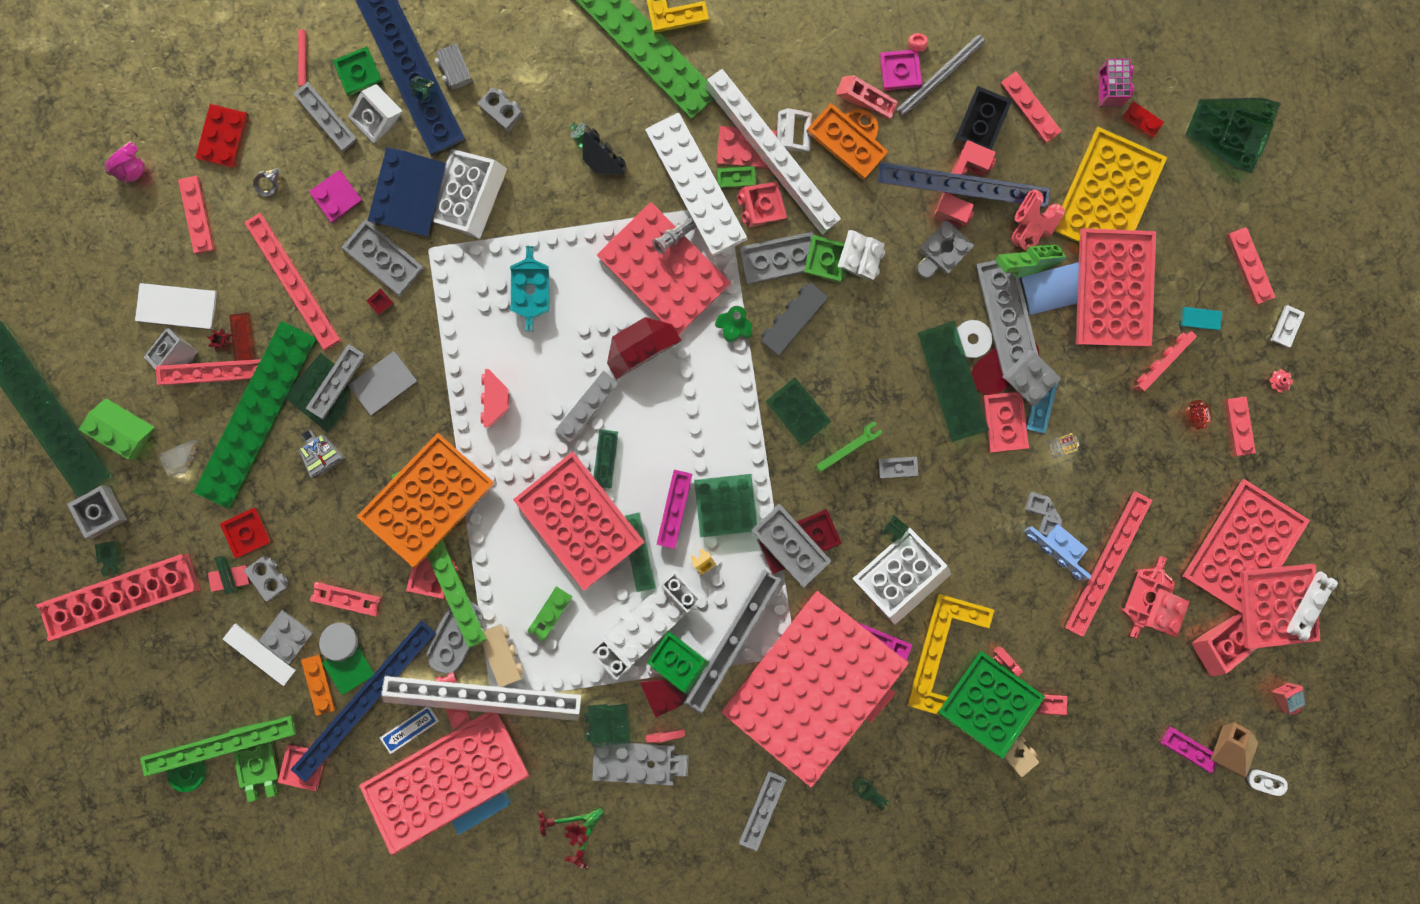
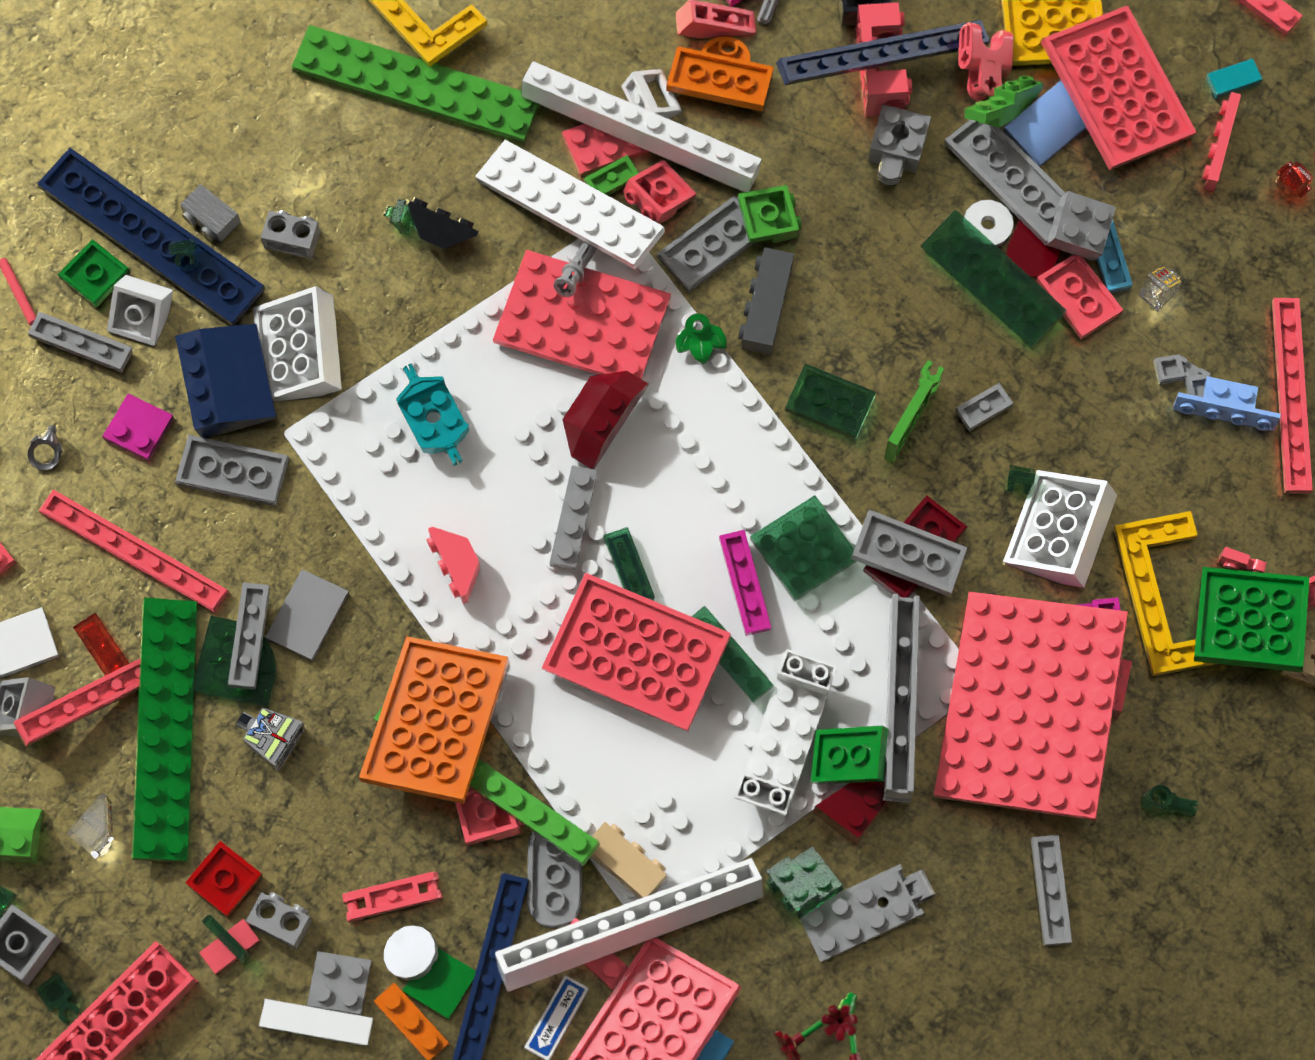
camera: 25 degrees left, 15 degrees down
dark red gear [207,328,233,353] -> none
dark red plate [366,288,394,316] -> none
bright green plate [527,586,573,642] -> none
coral tile [646,729,685,743] -> none
yellow tile [691,549,717,576] -> none
white plate [838,230,885,280] -> none

